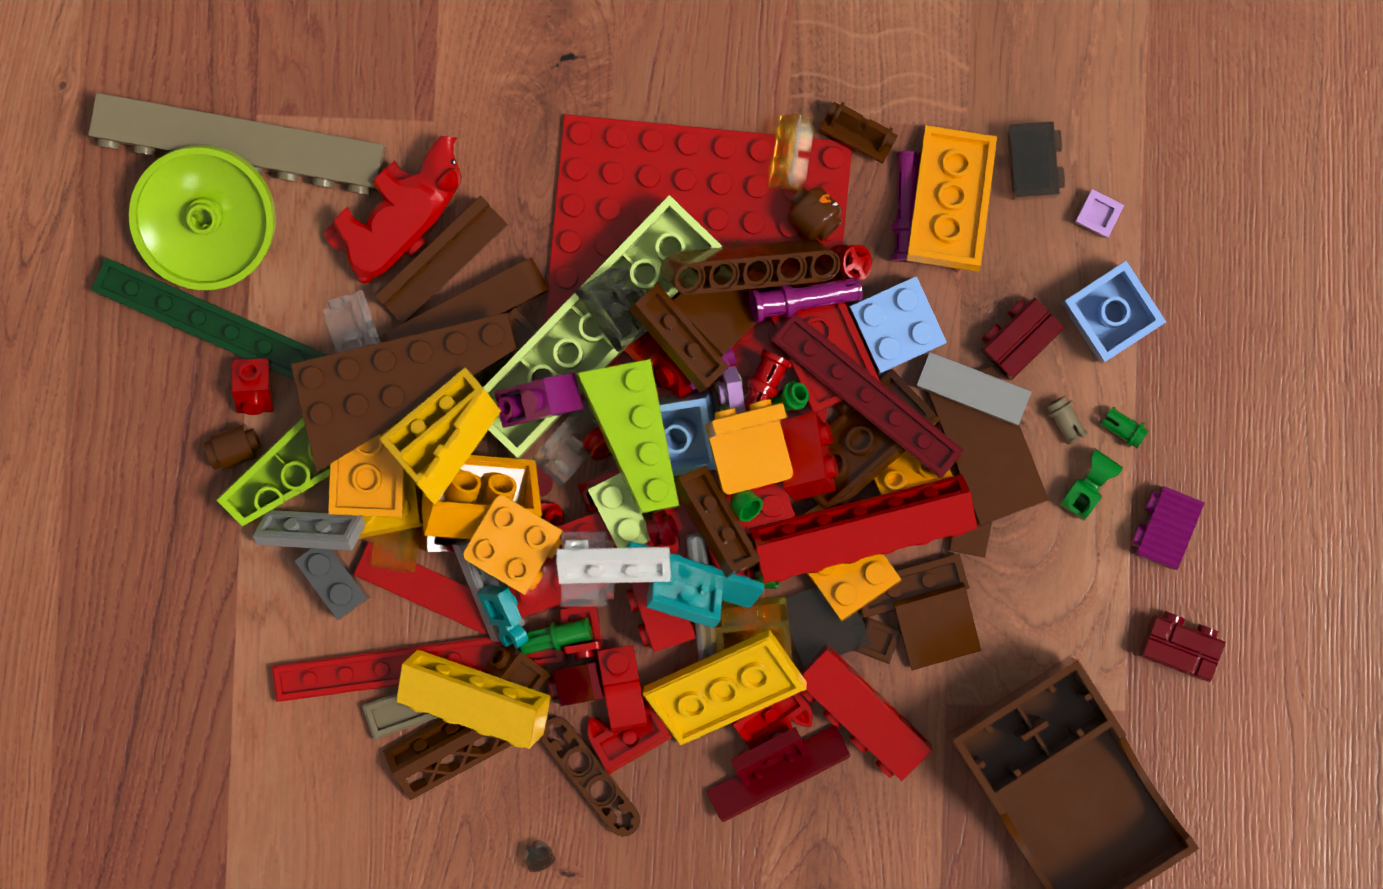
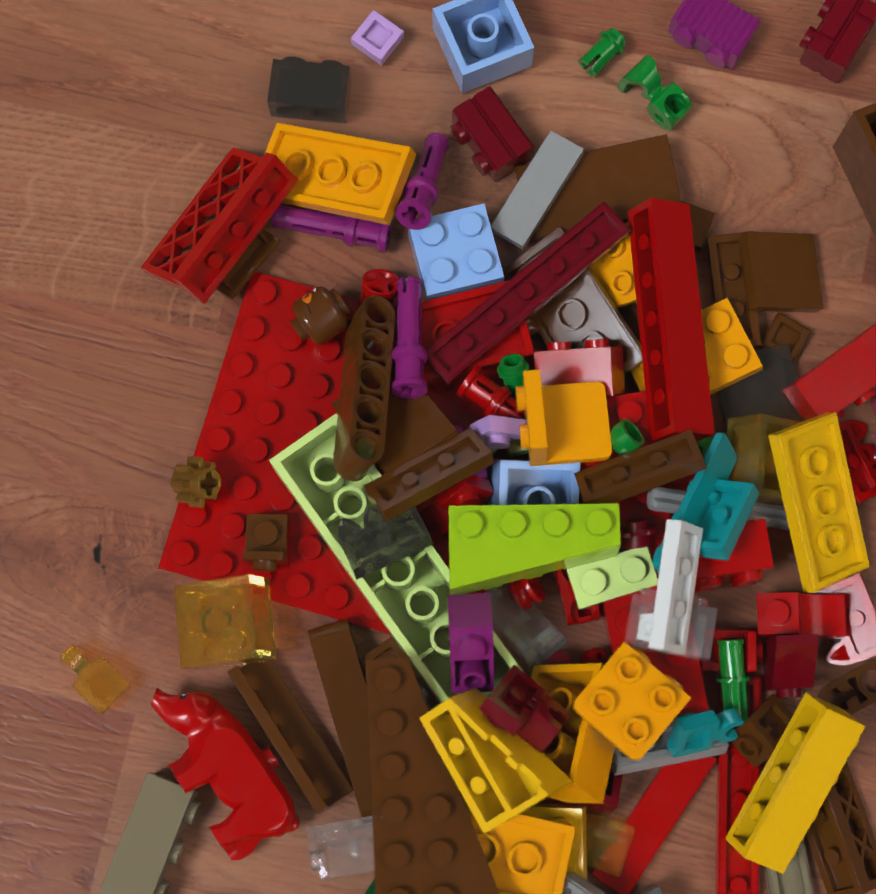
camera: 75 degrees left, 10 degrees down
clear yellow hinge [769,113,815,191] -> none
dark tan pin [1047,396,1088,445] -> none
none -> clear yellow plate [60,645,131,714]
none -> red fence [140,147,298,304]
none -> pearl gold gear [170,456,221,508]
none -> clear yellow brick [173,574,276,670]
none -> reddish brown bracket [243,514,289,572]
none -> magenta pin [396,133,449,230]
none -> dark red plate [479,665,570,752]

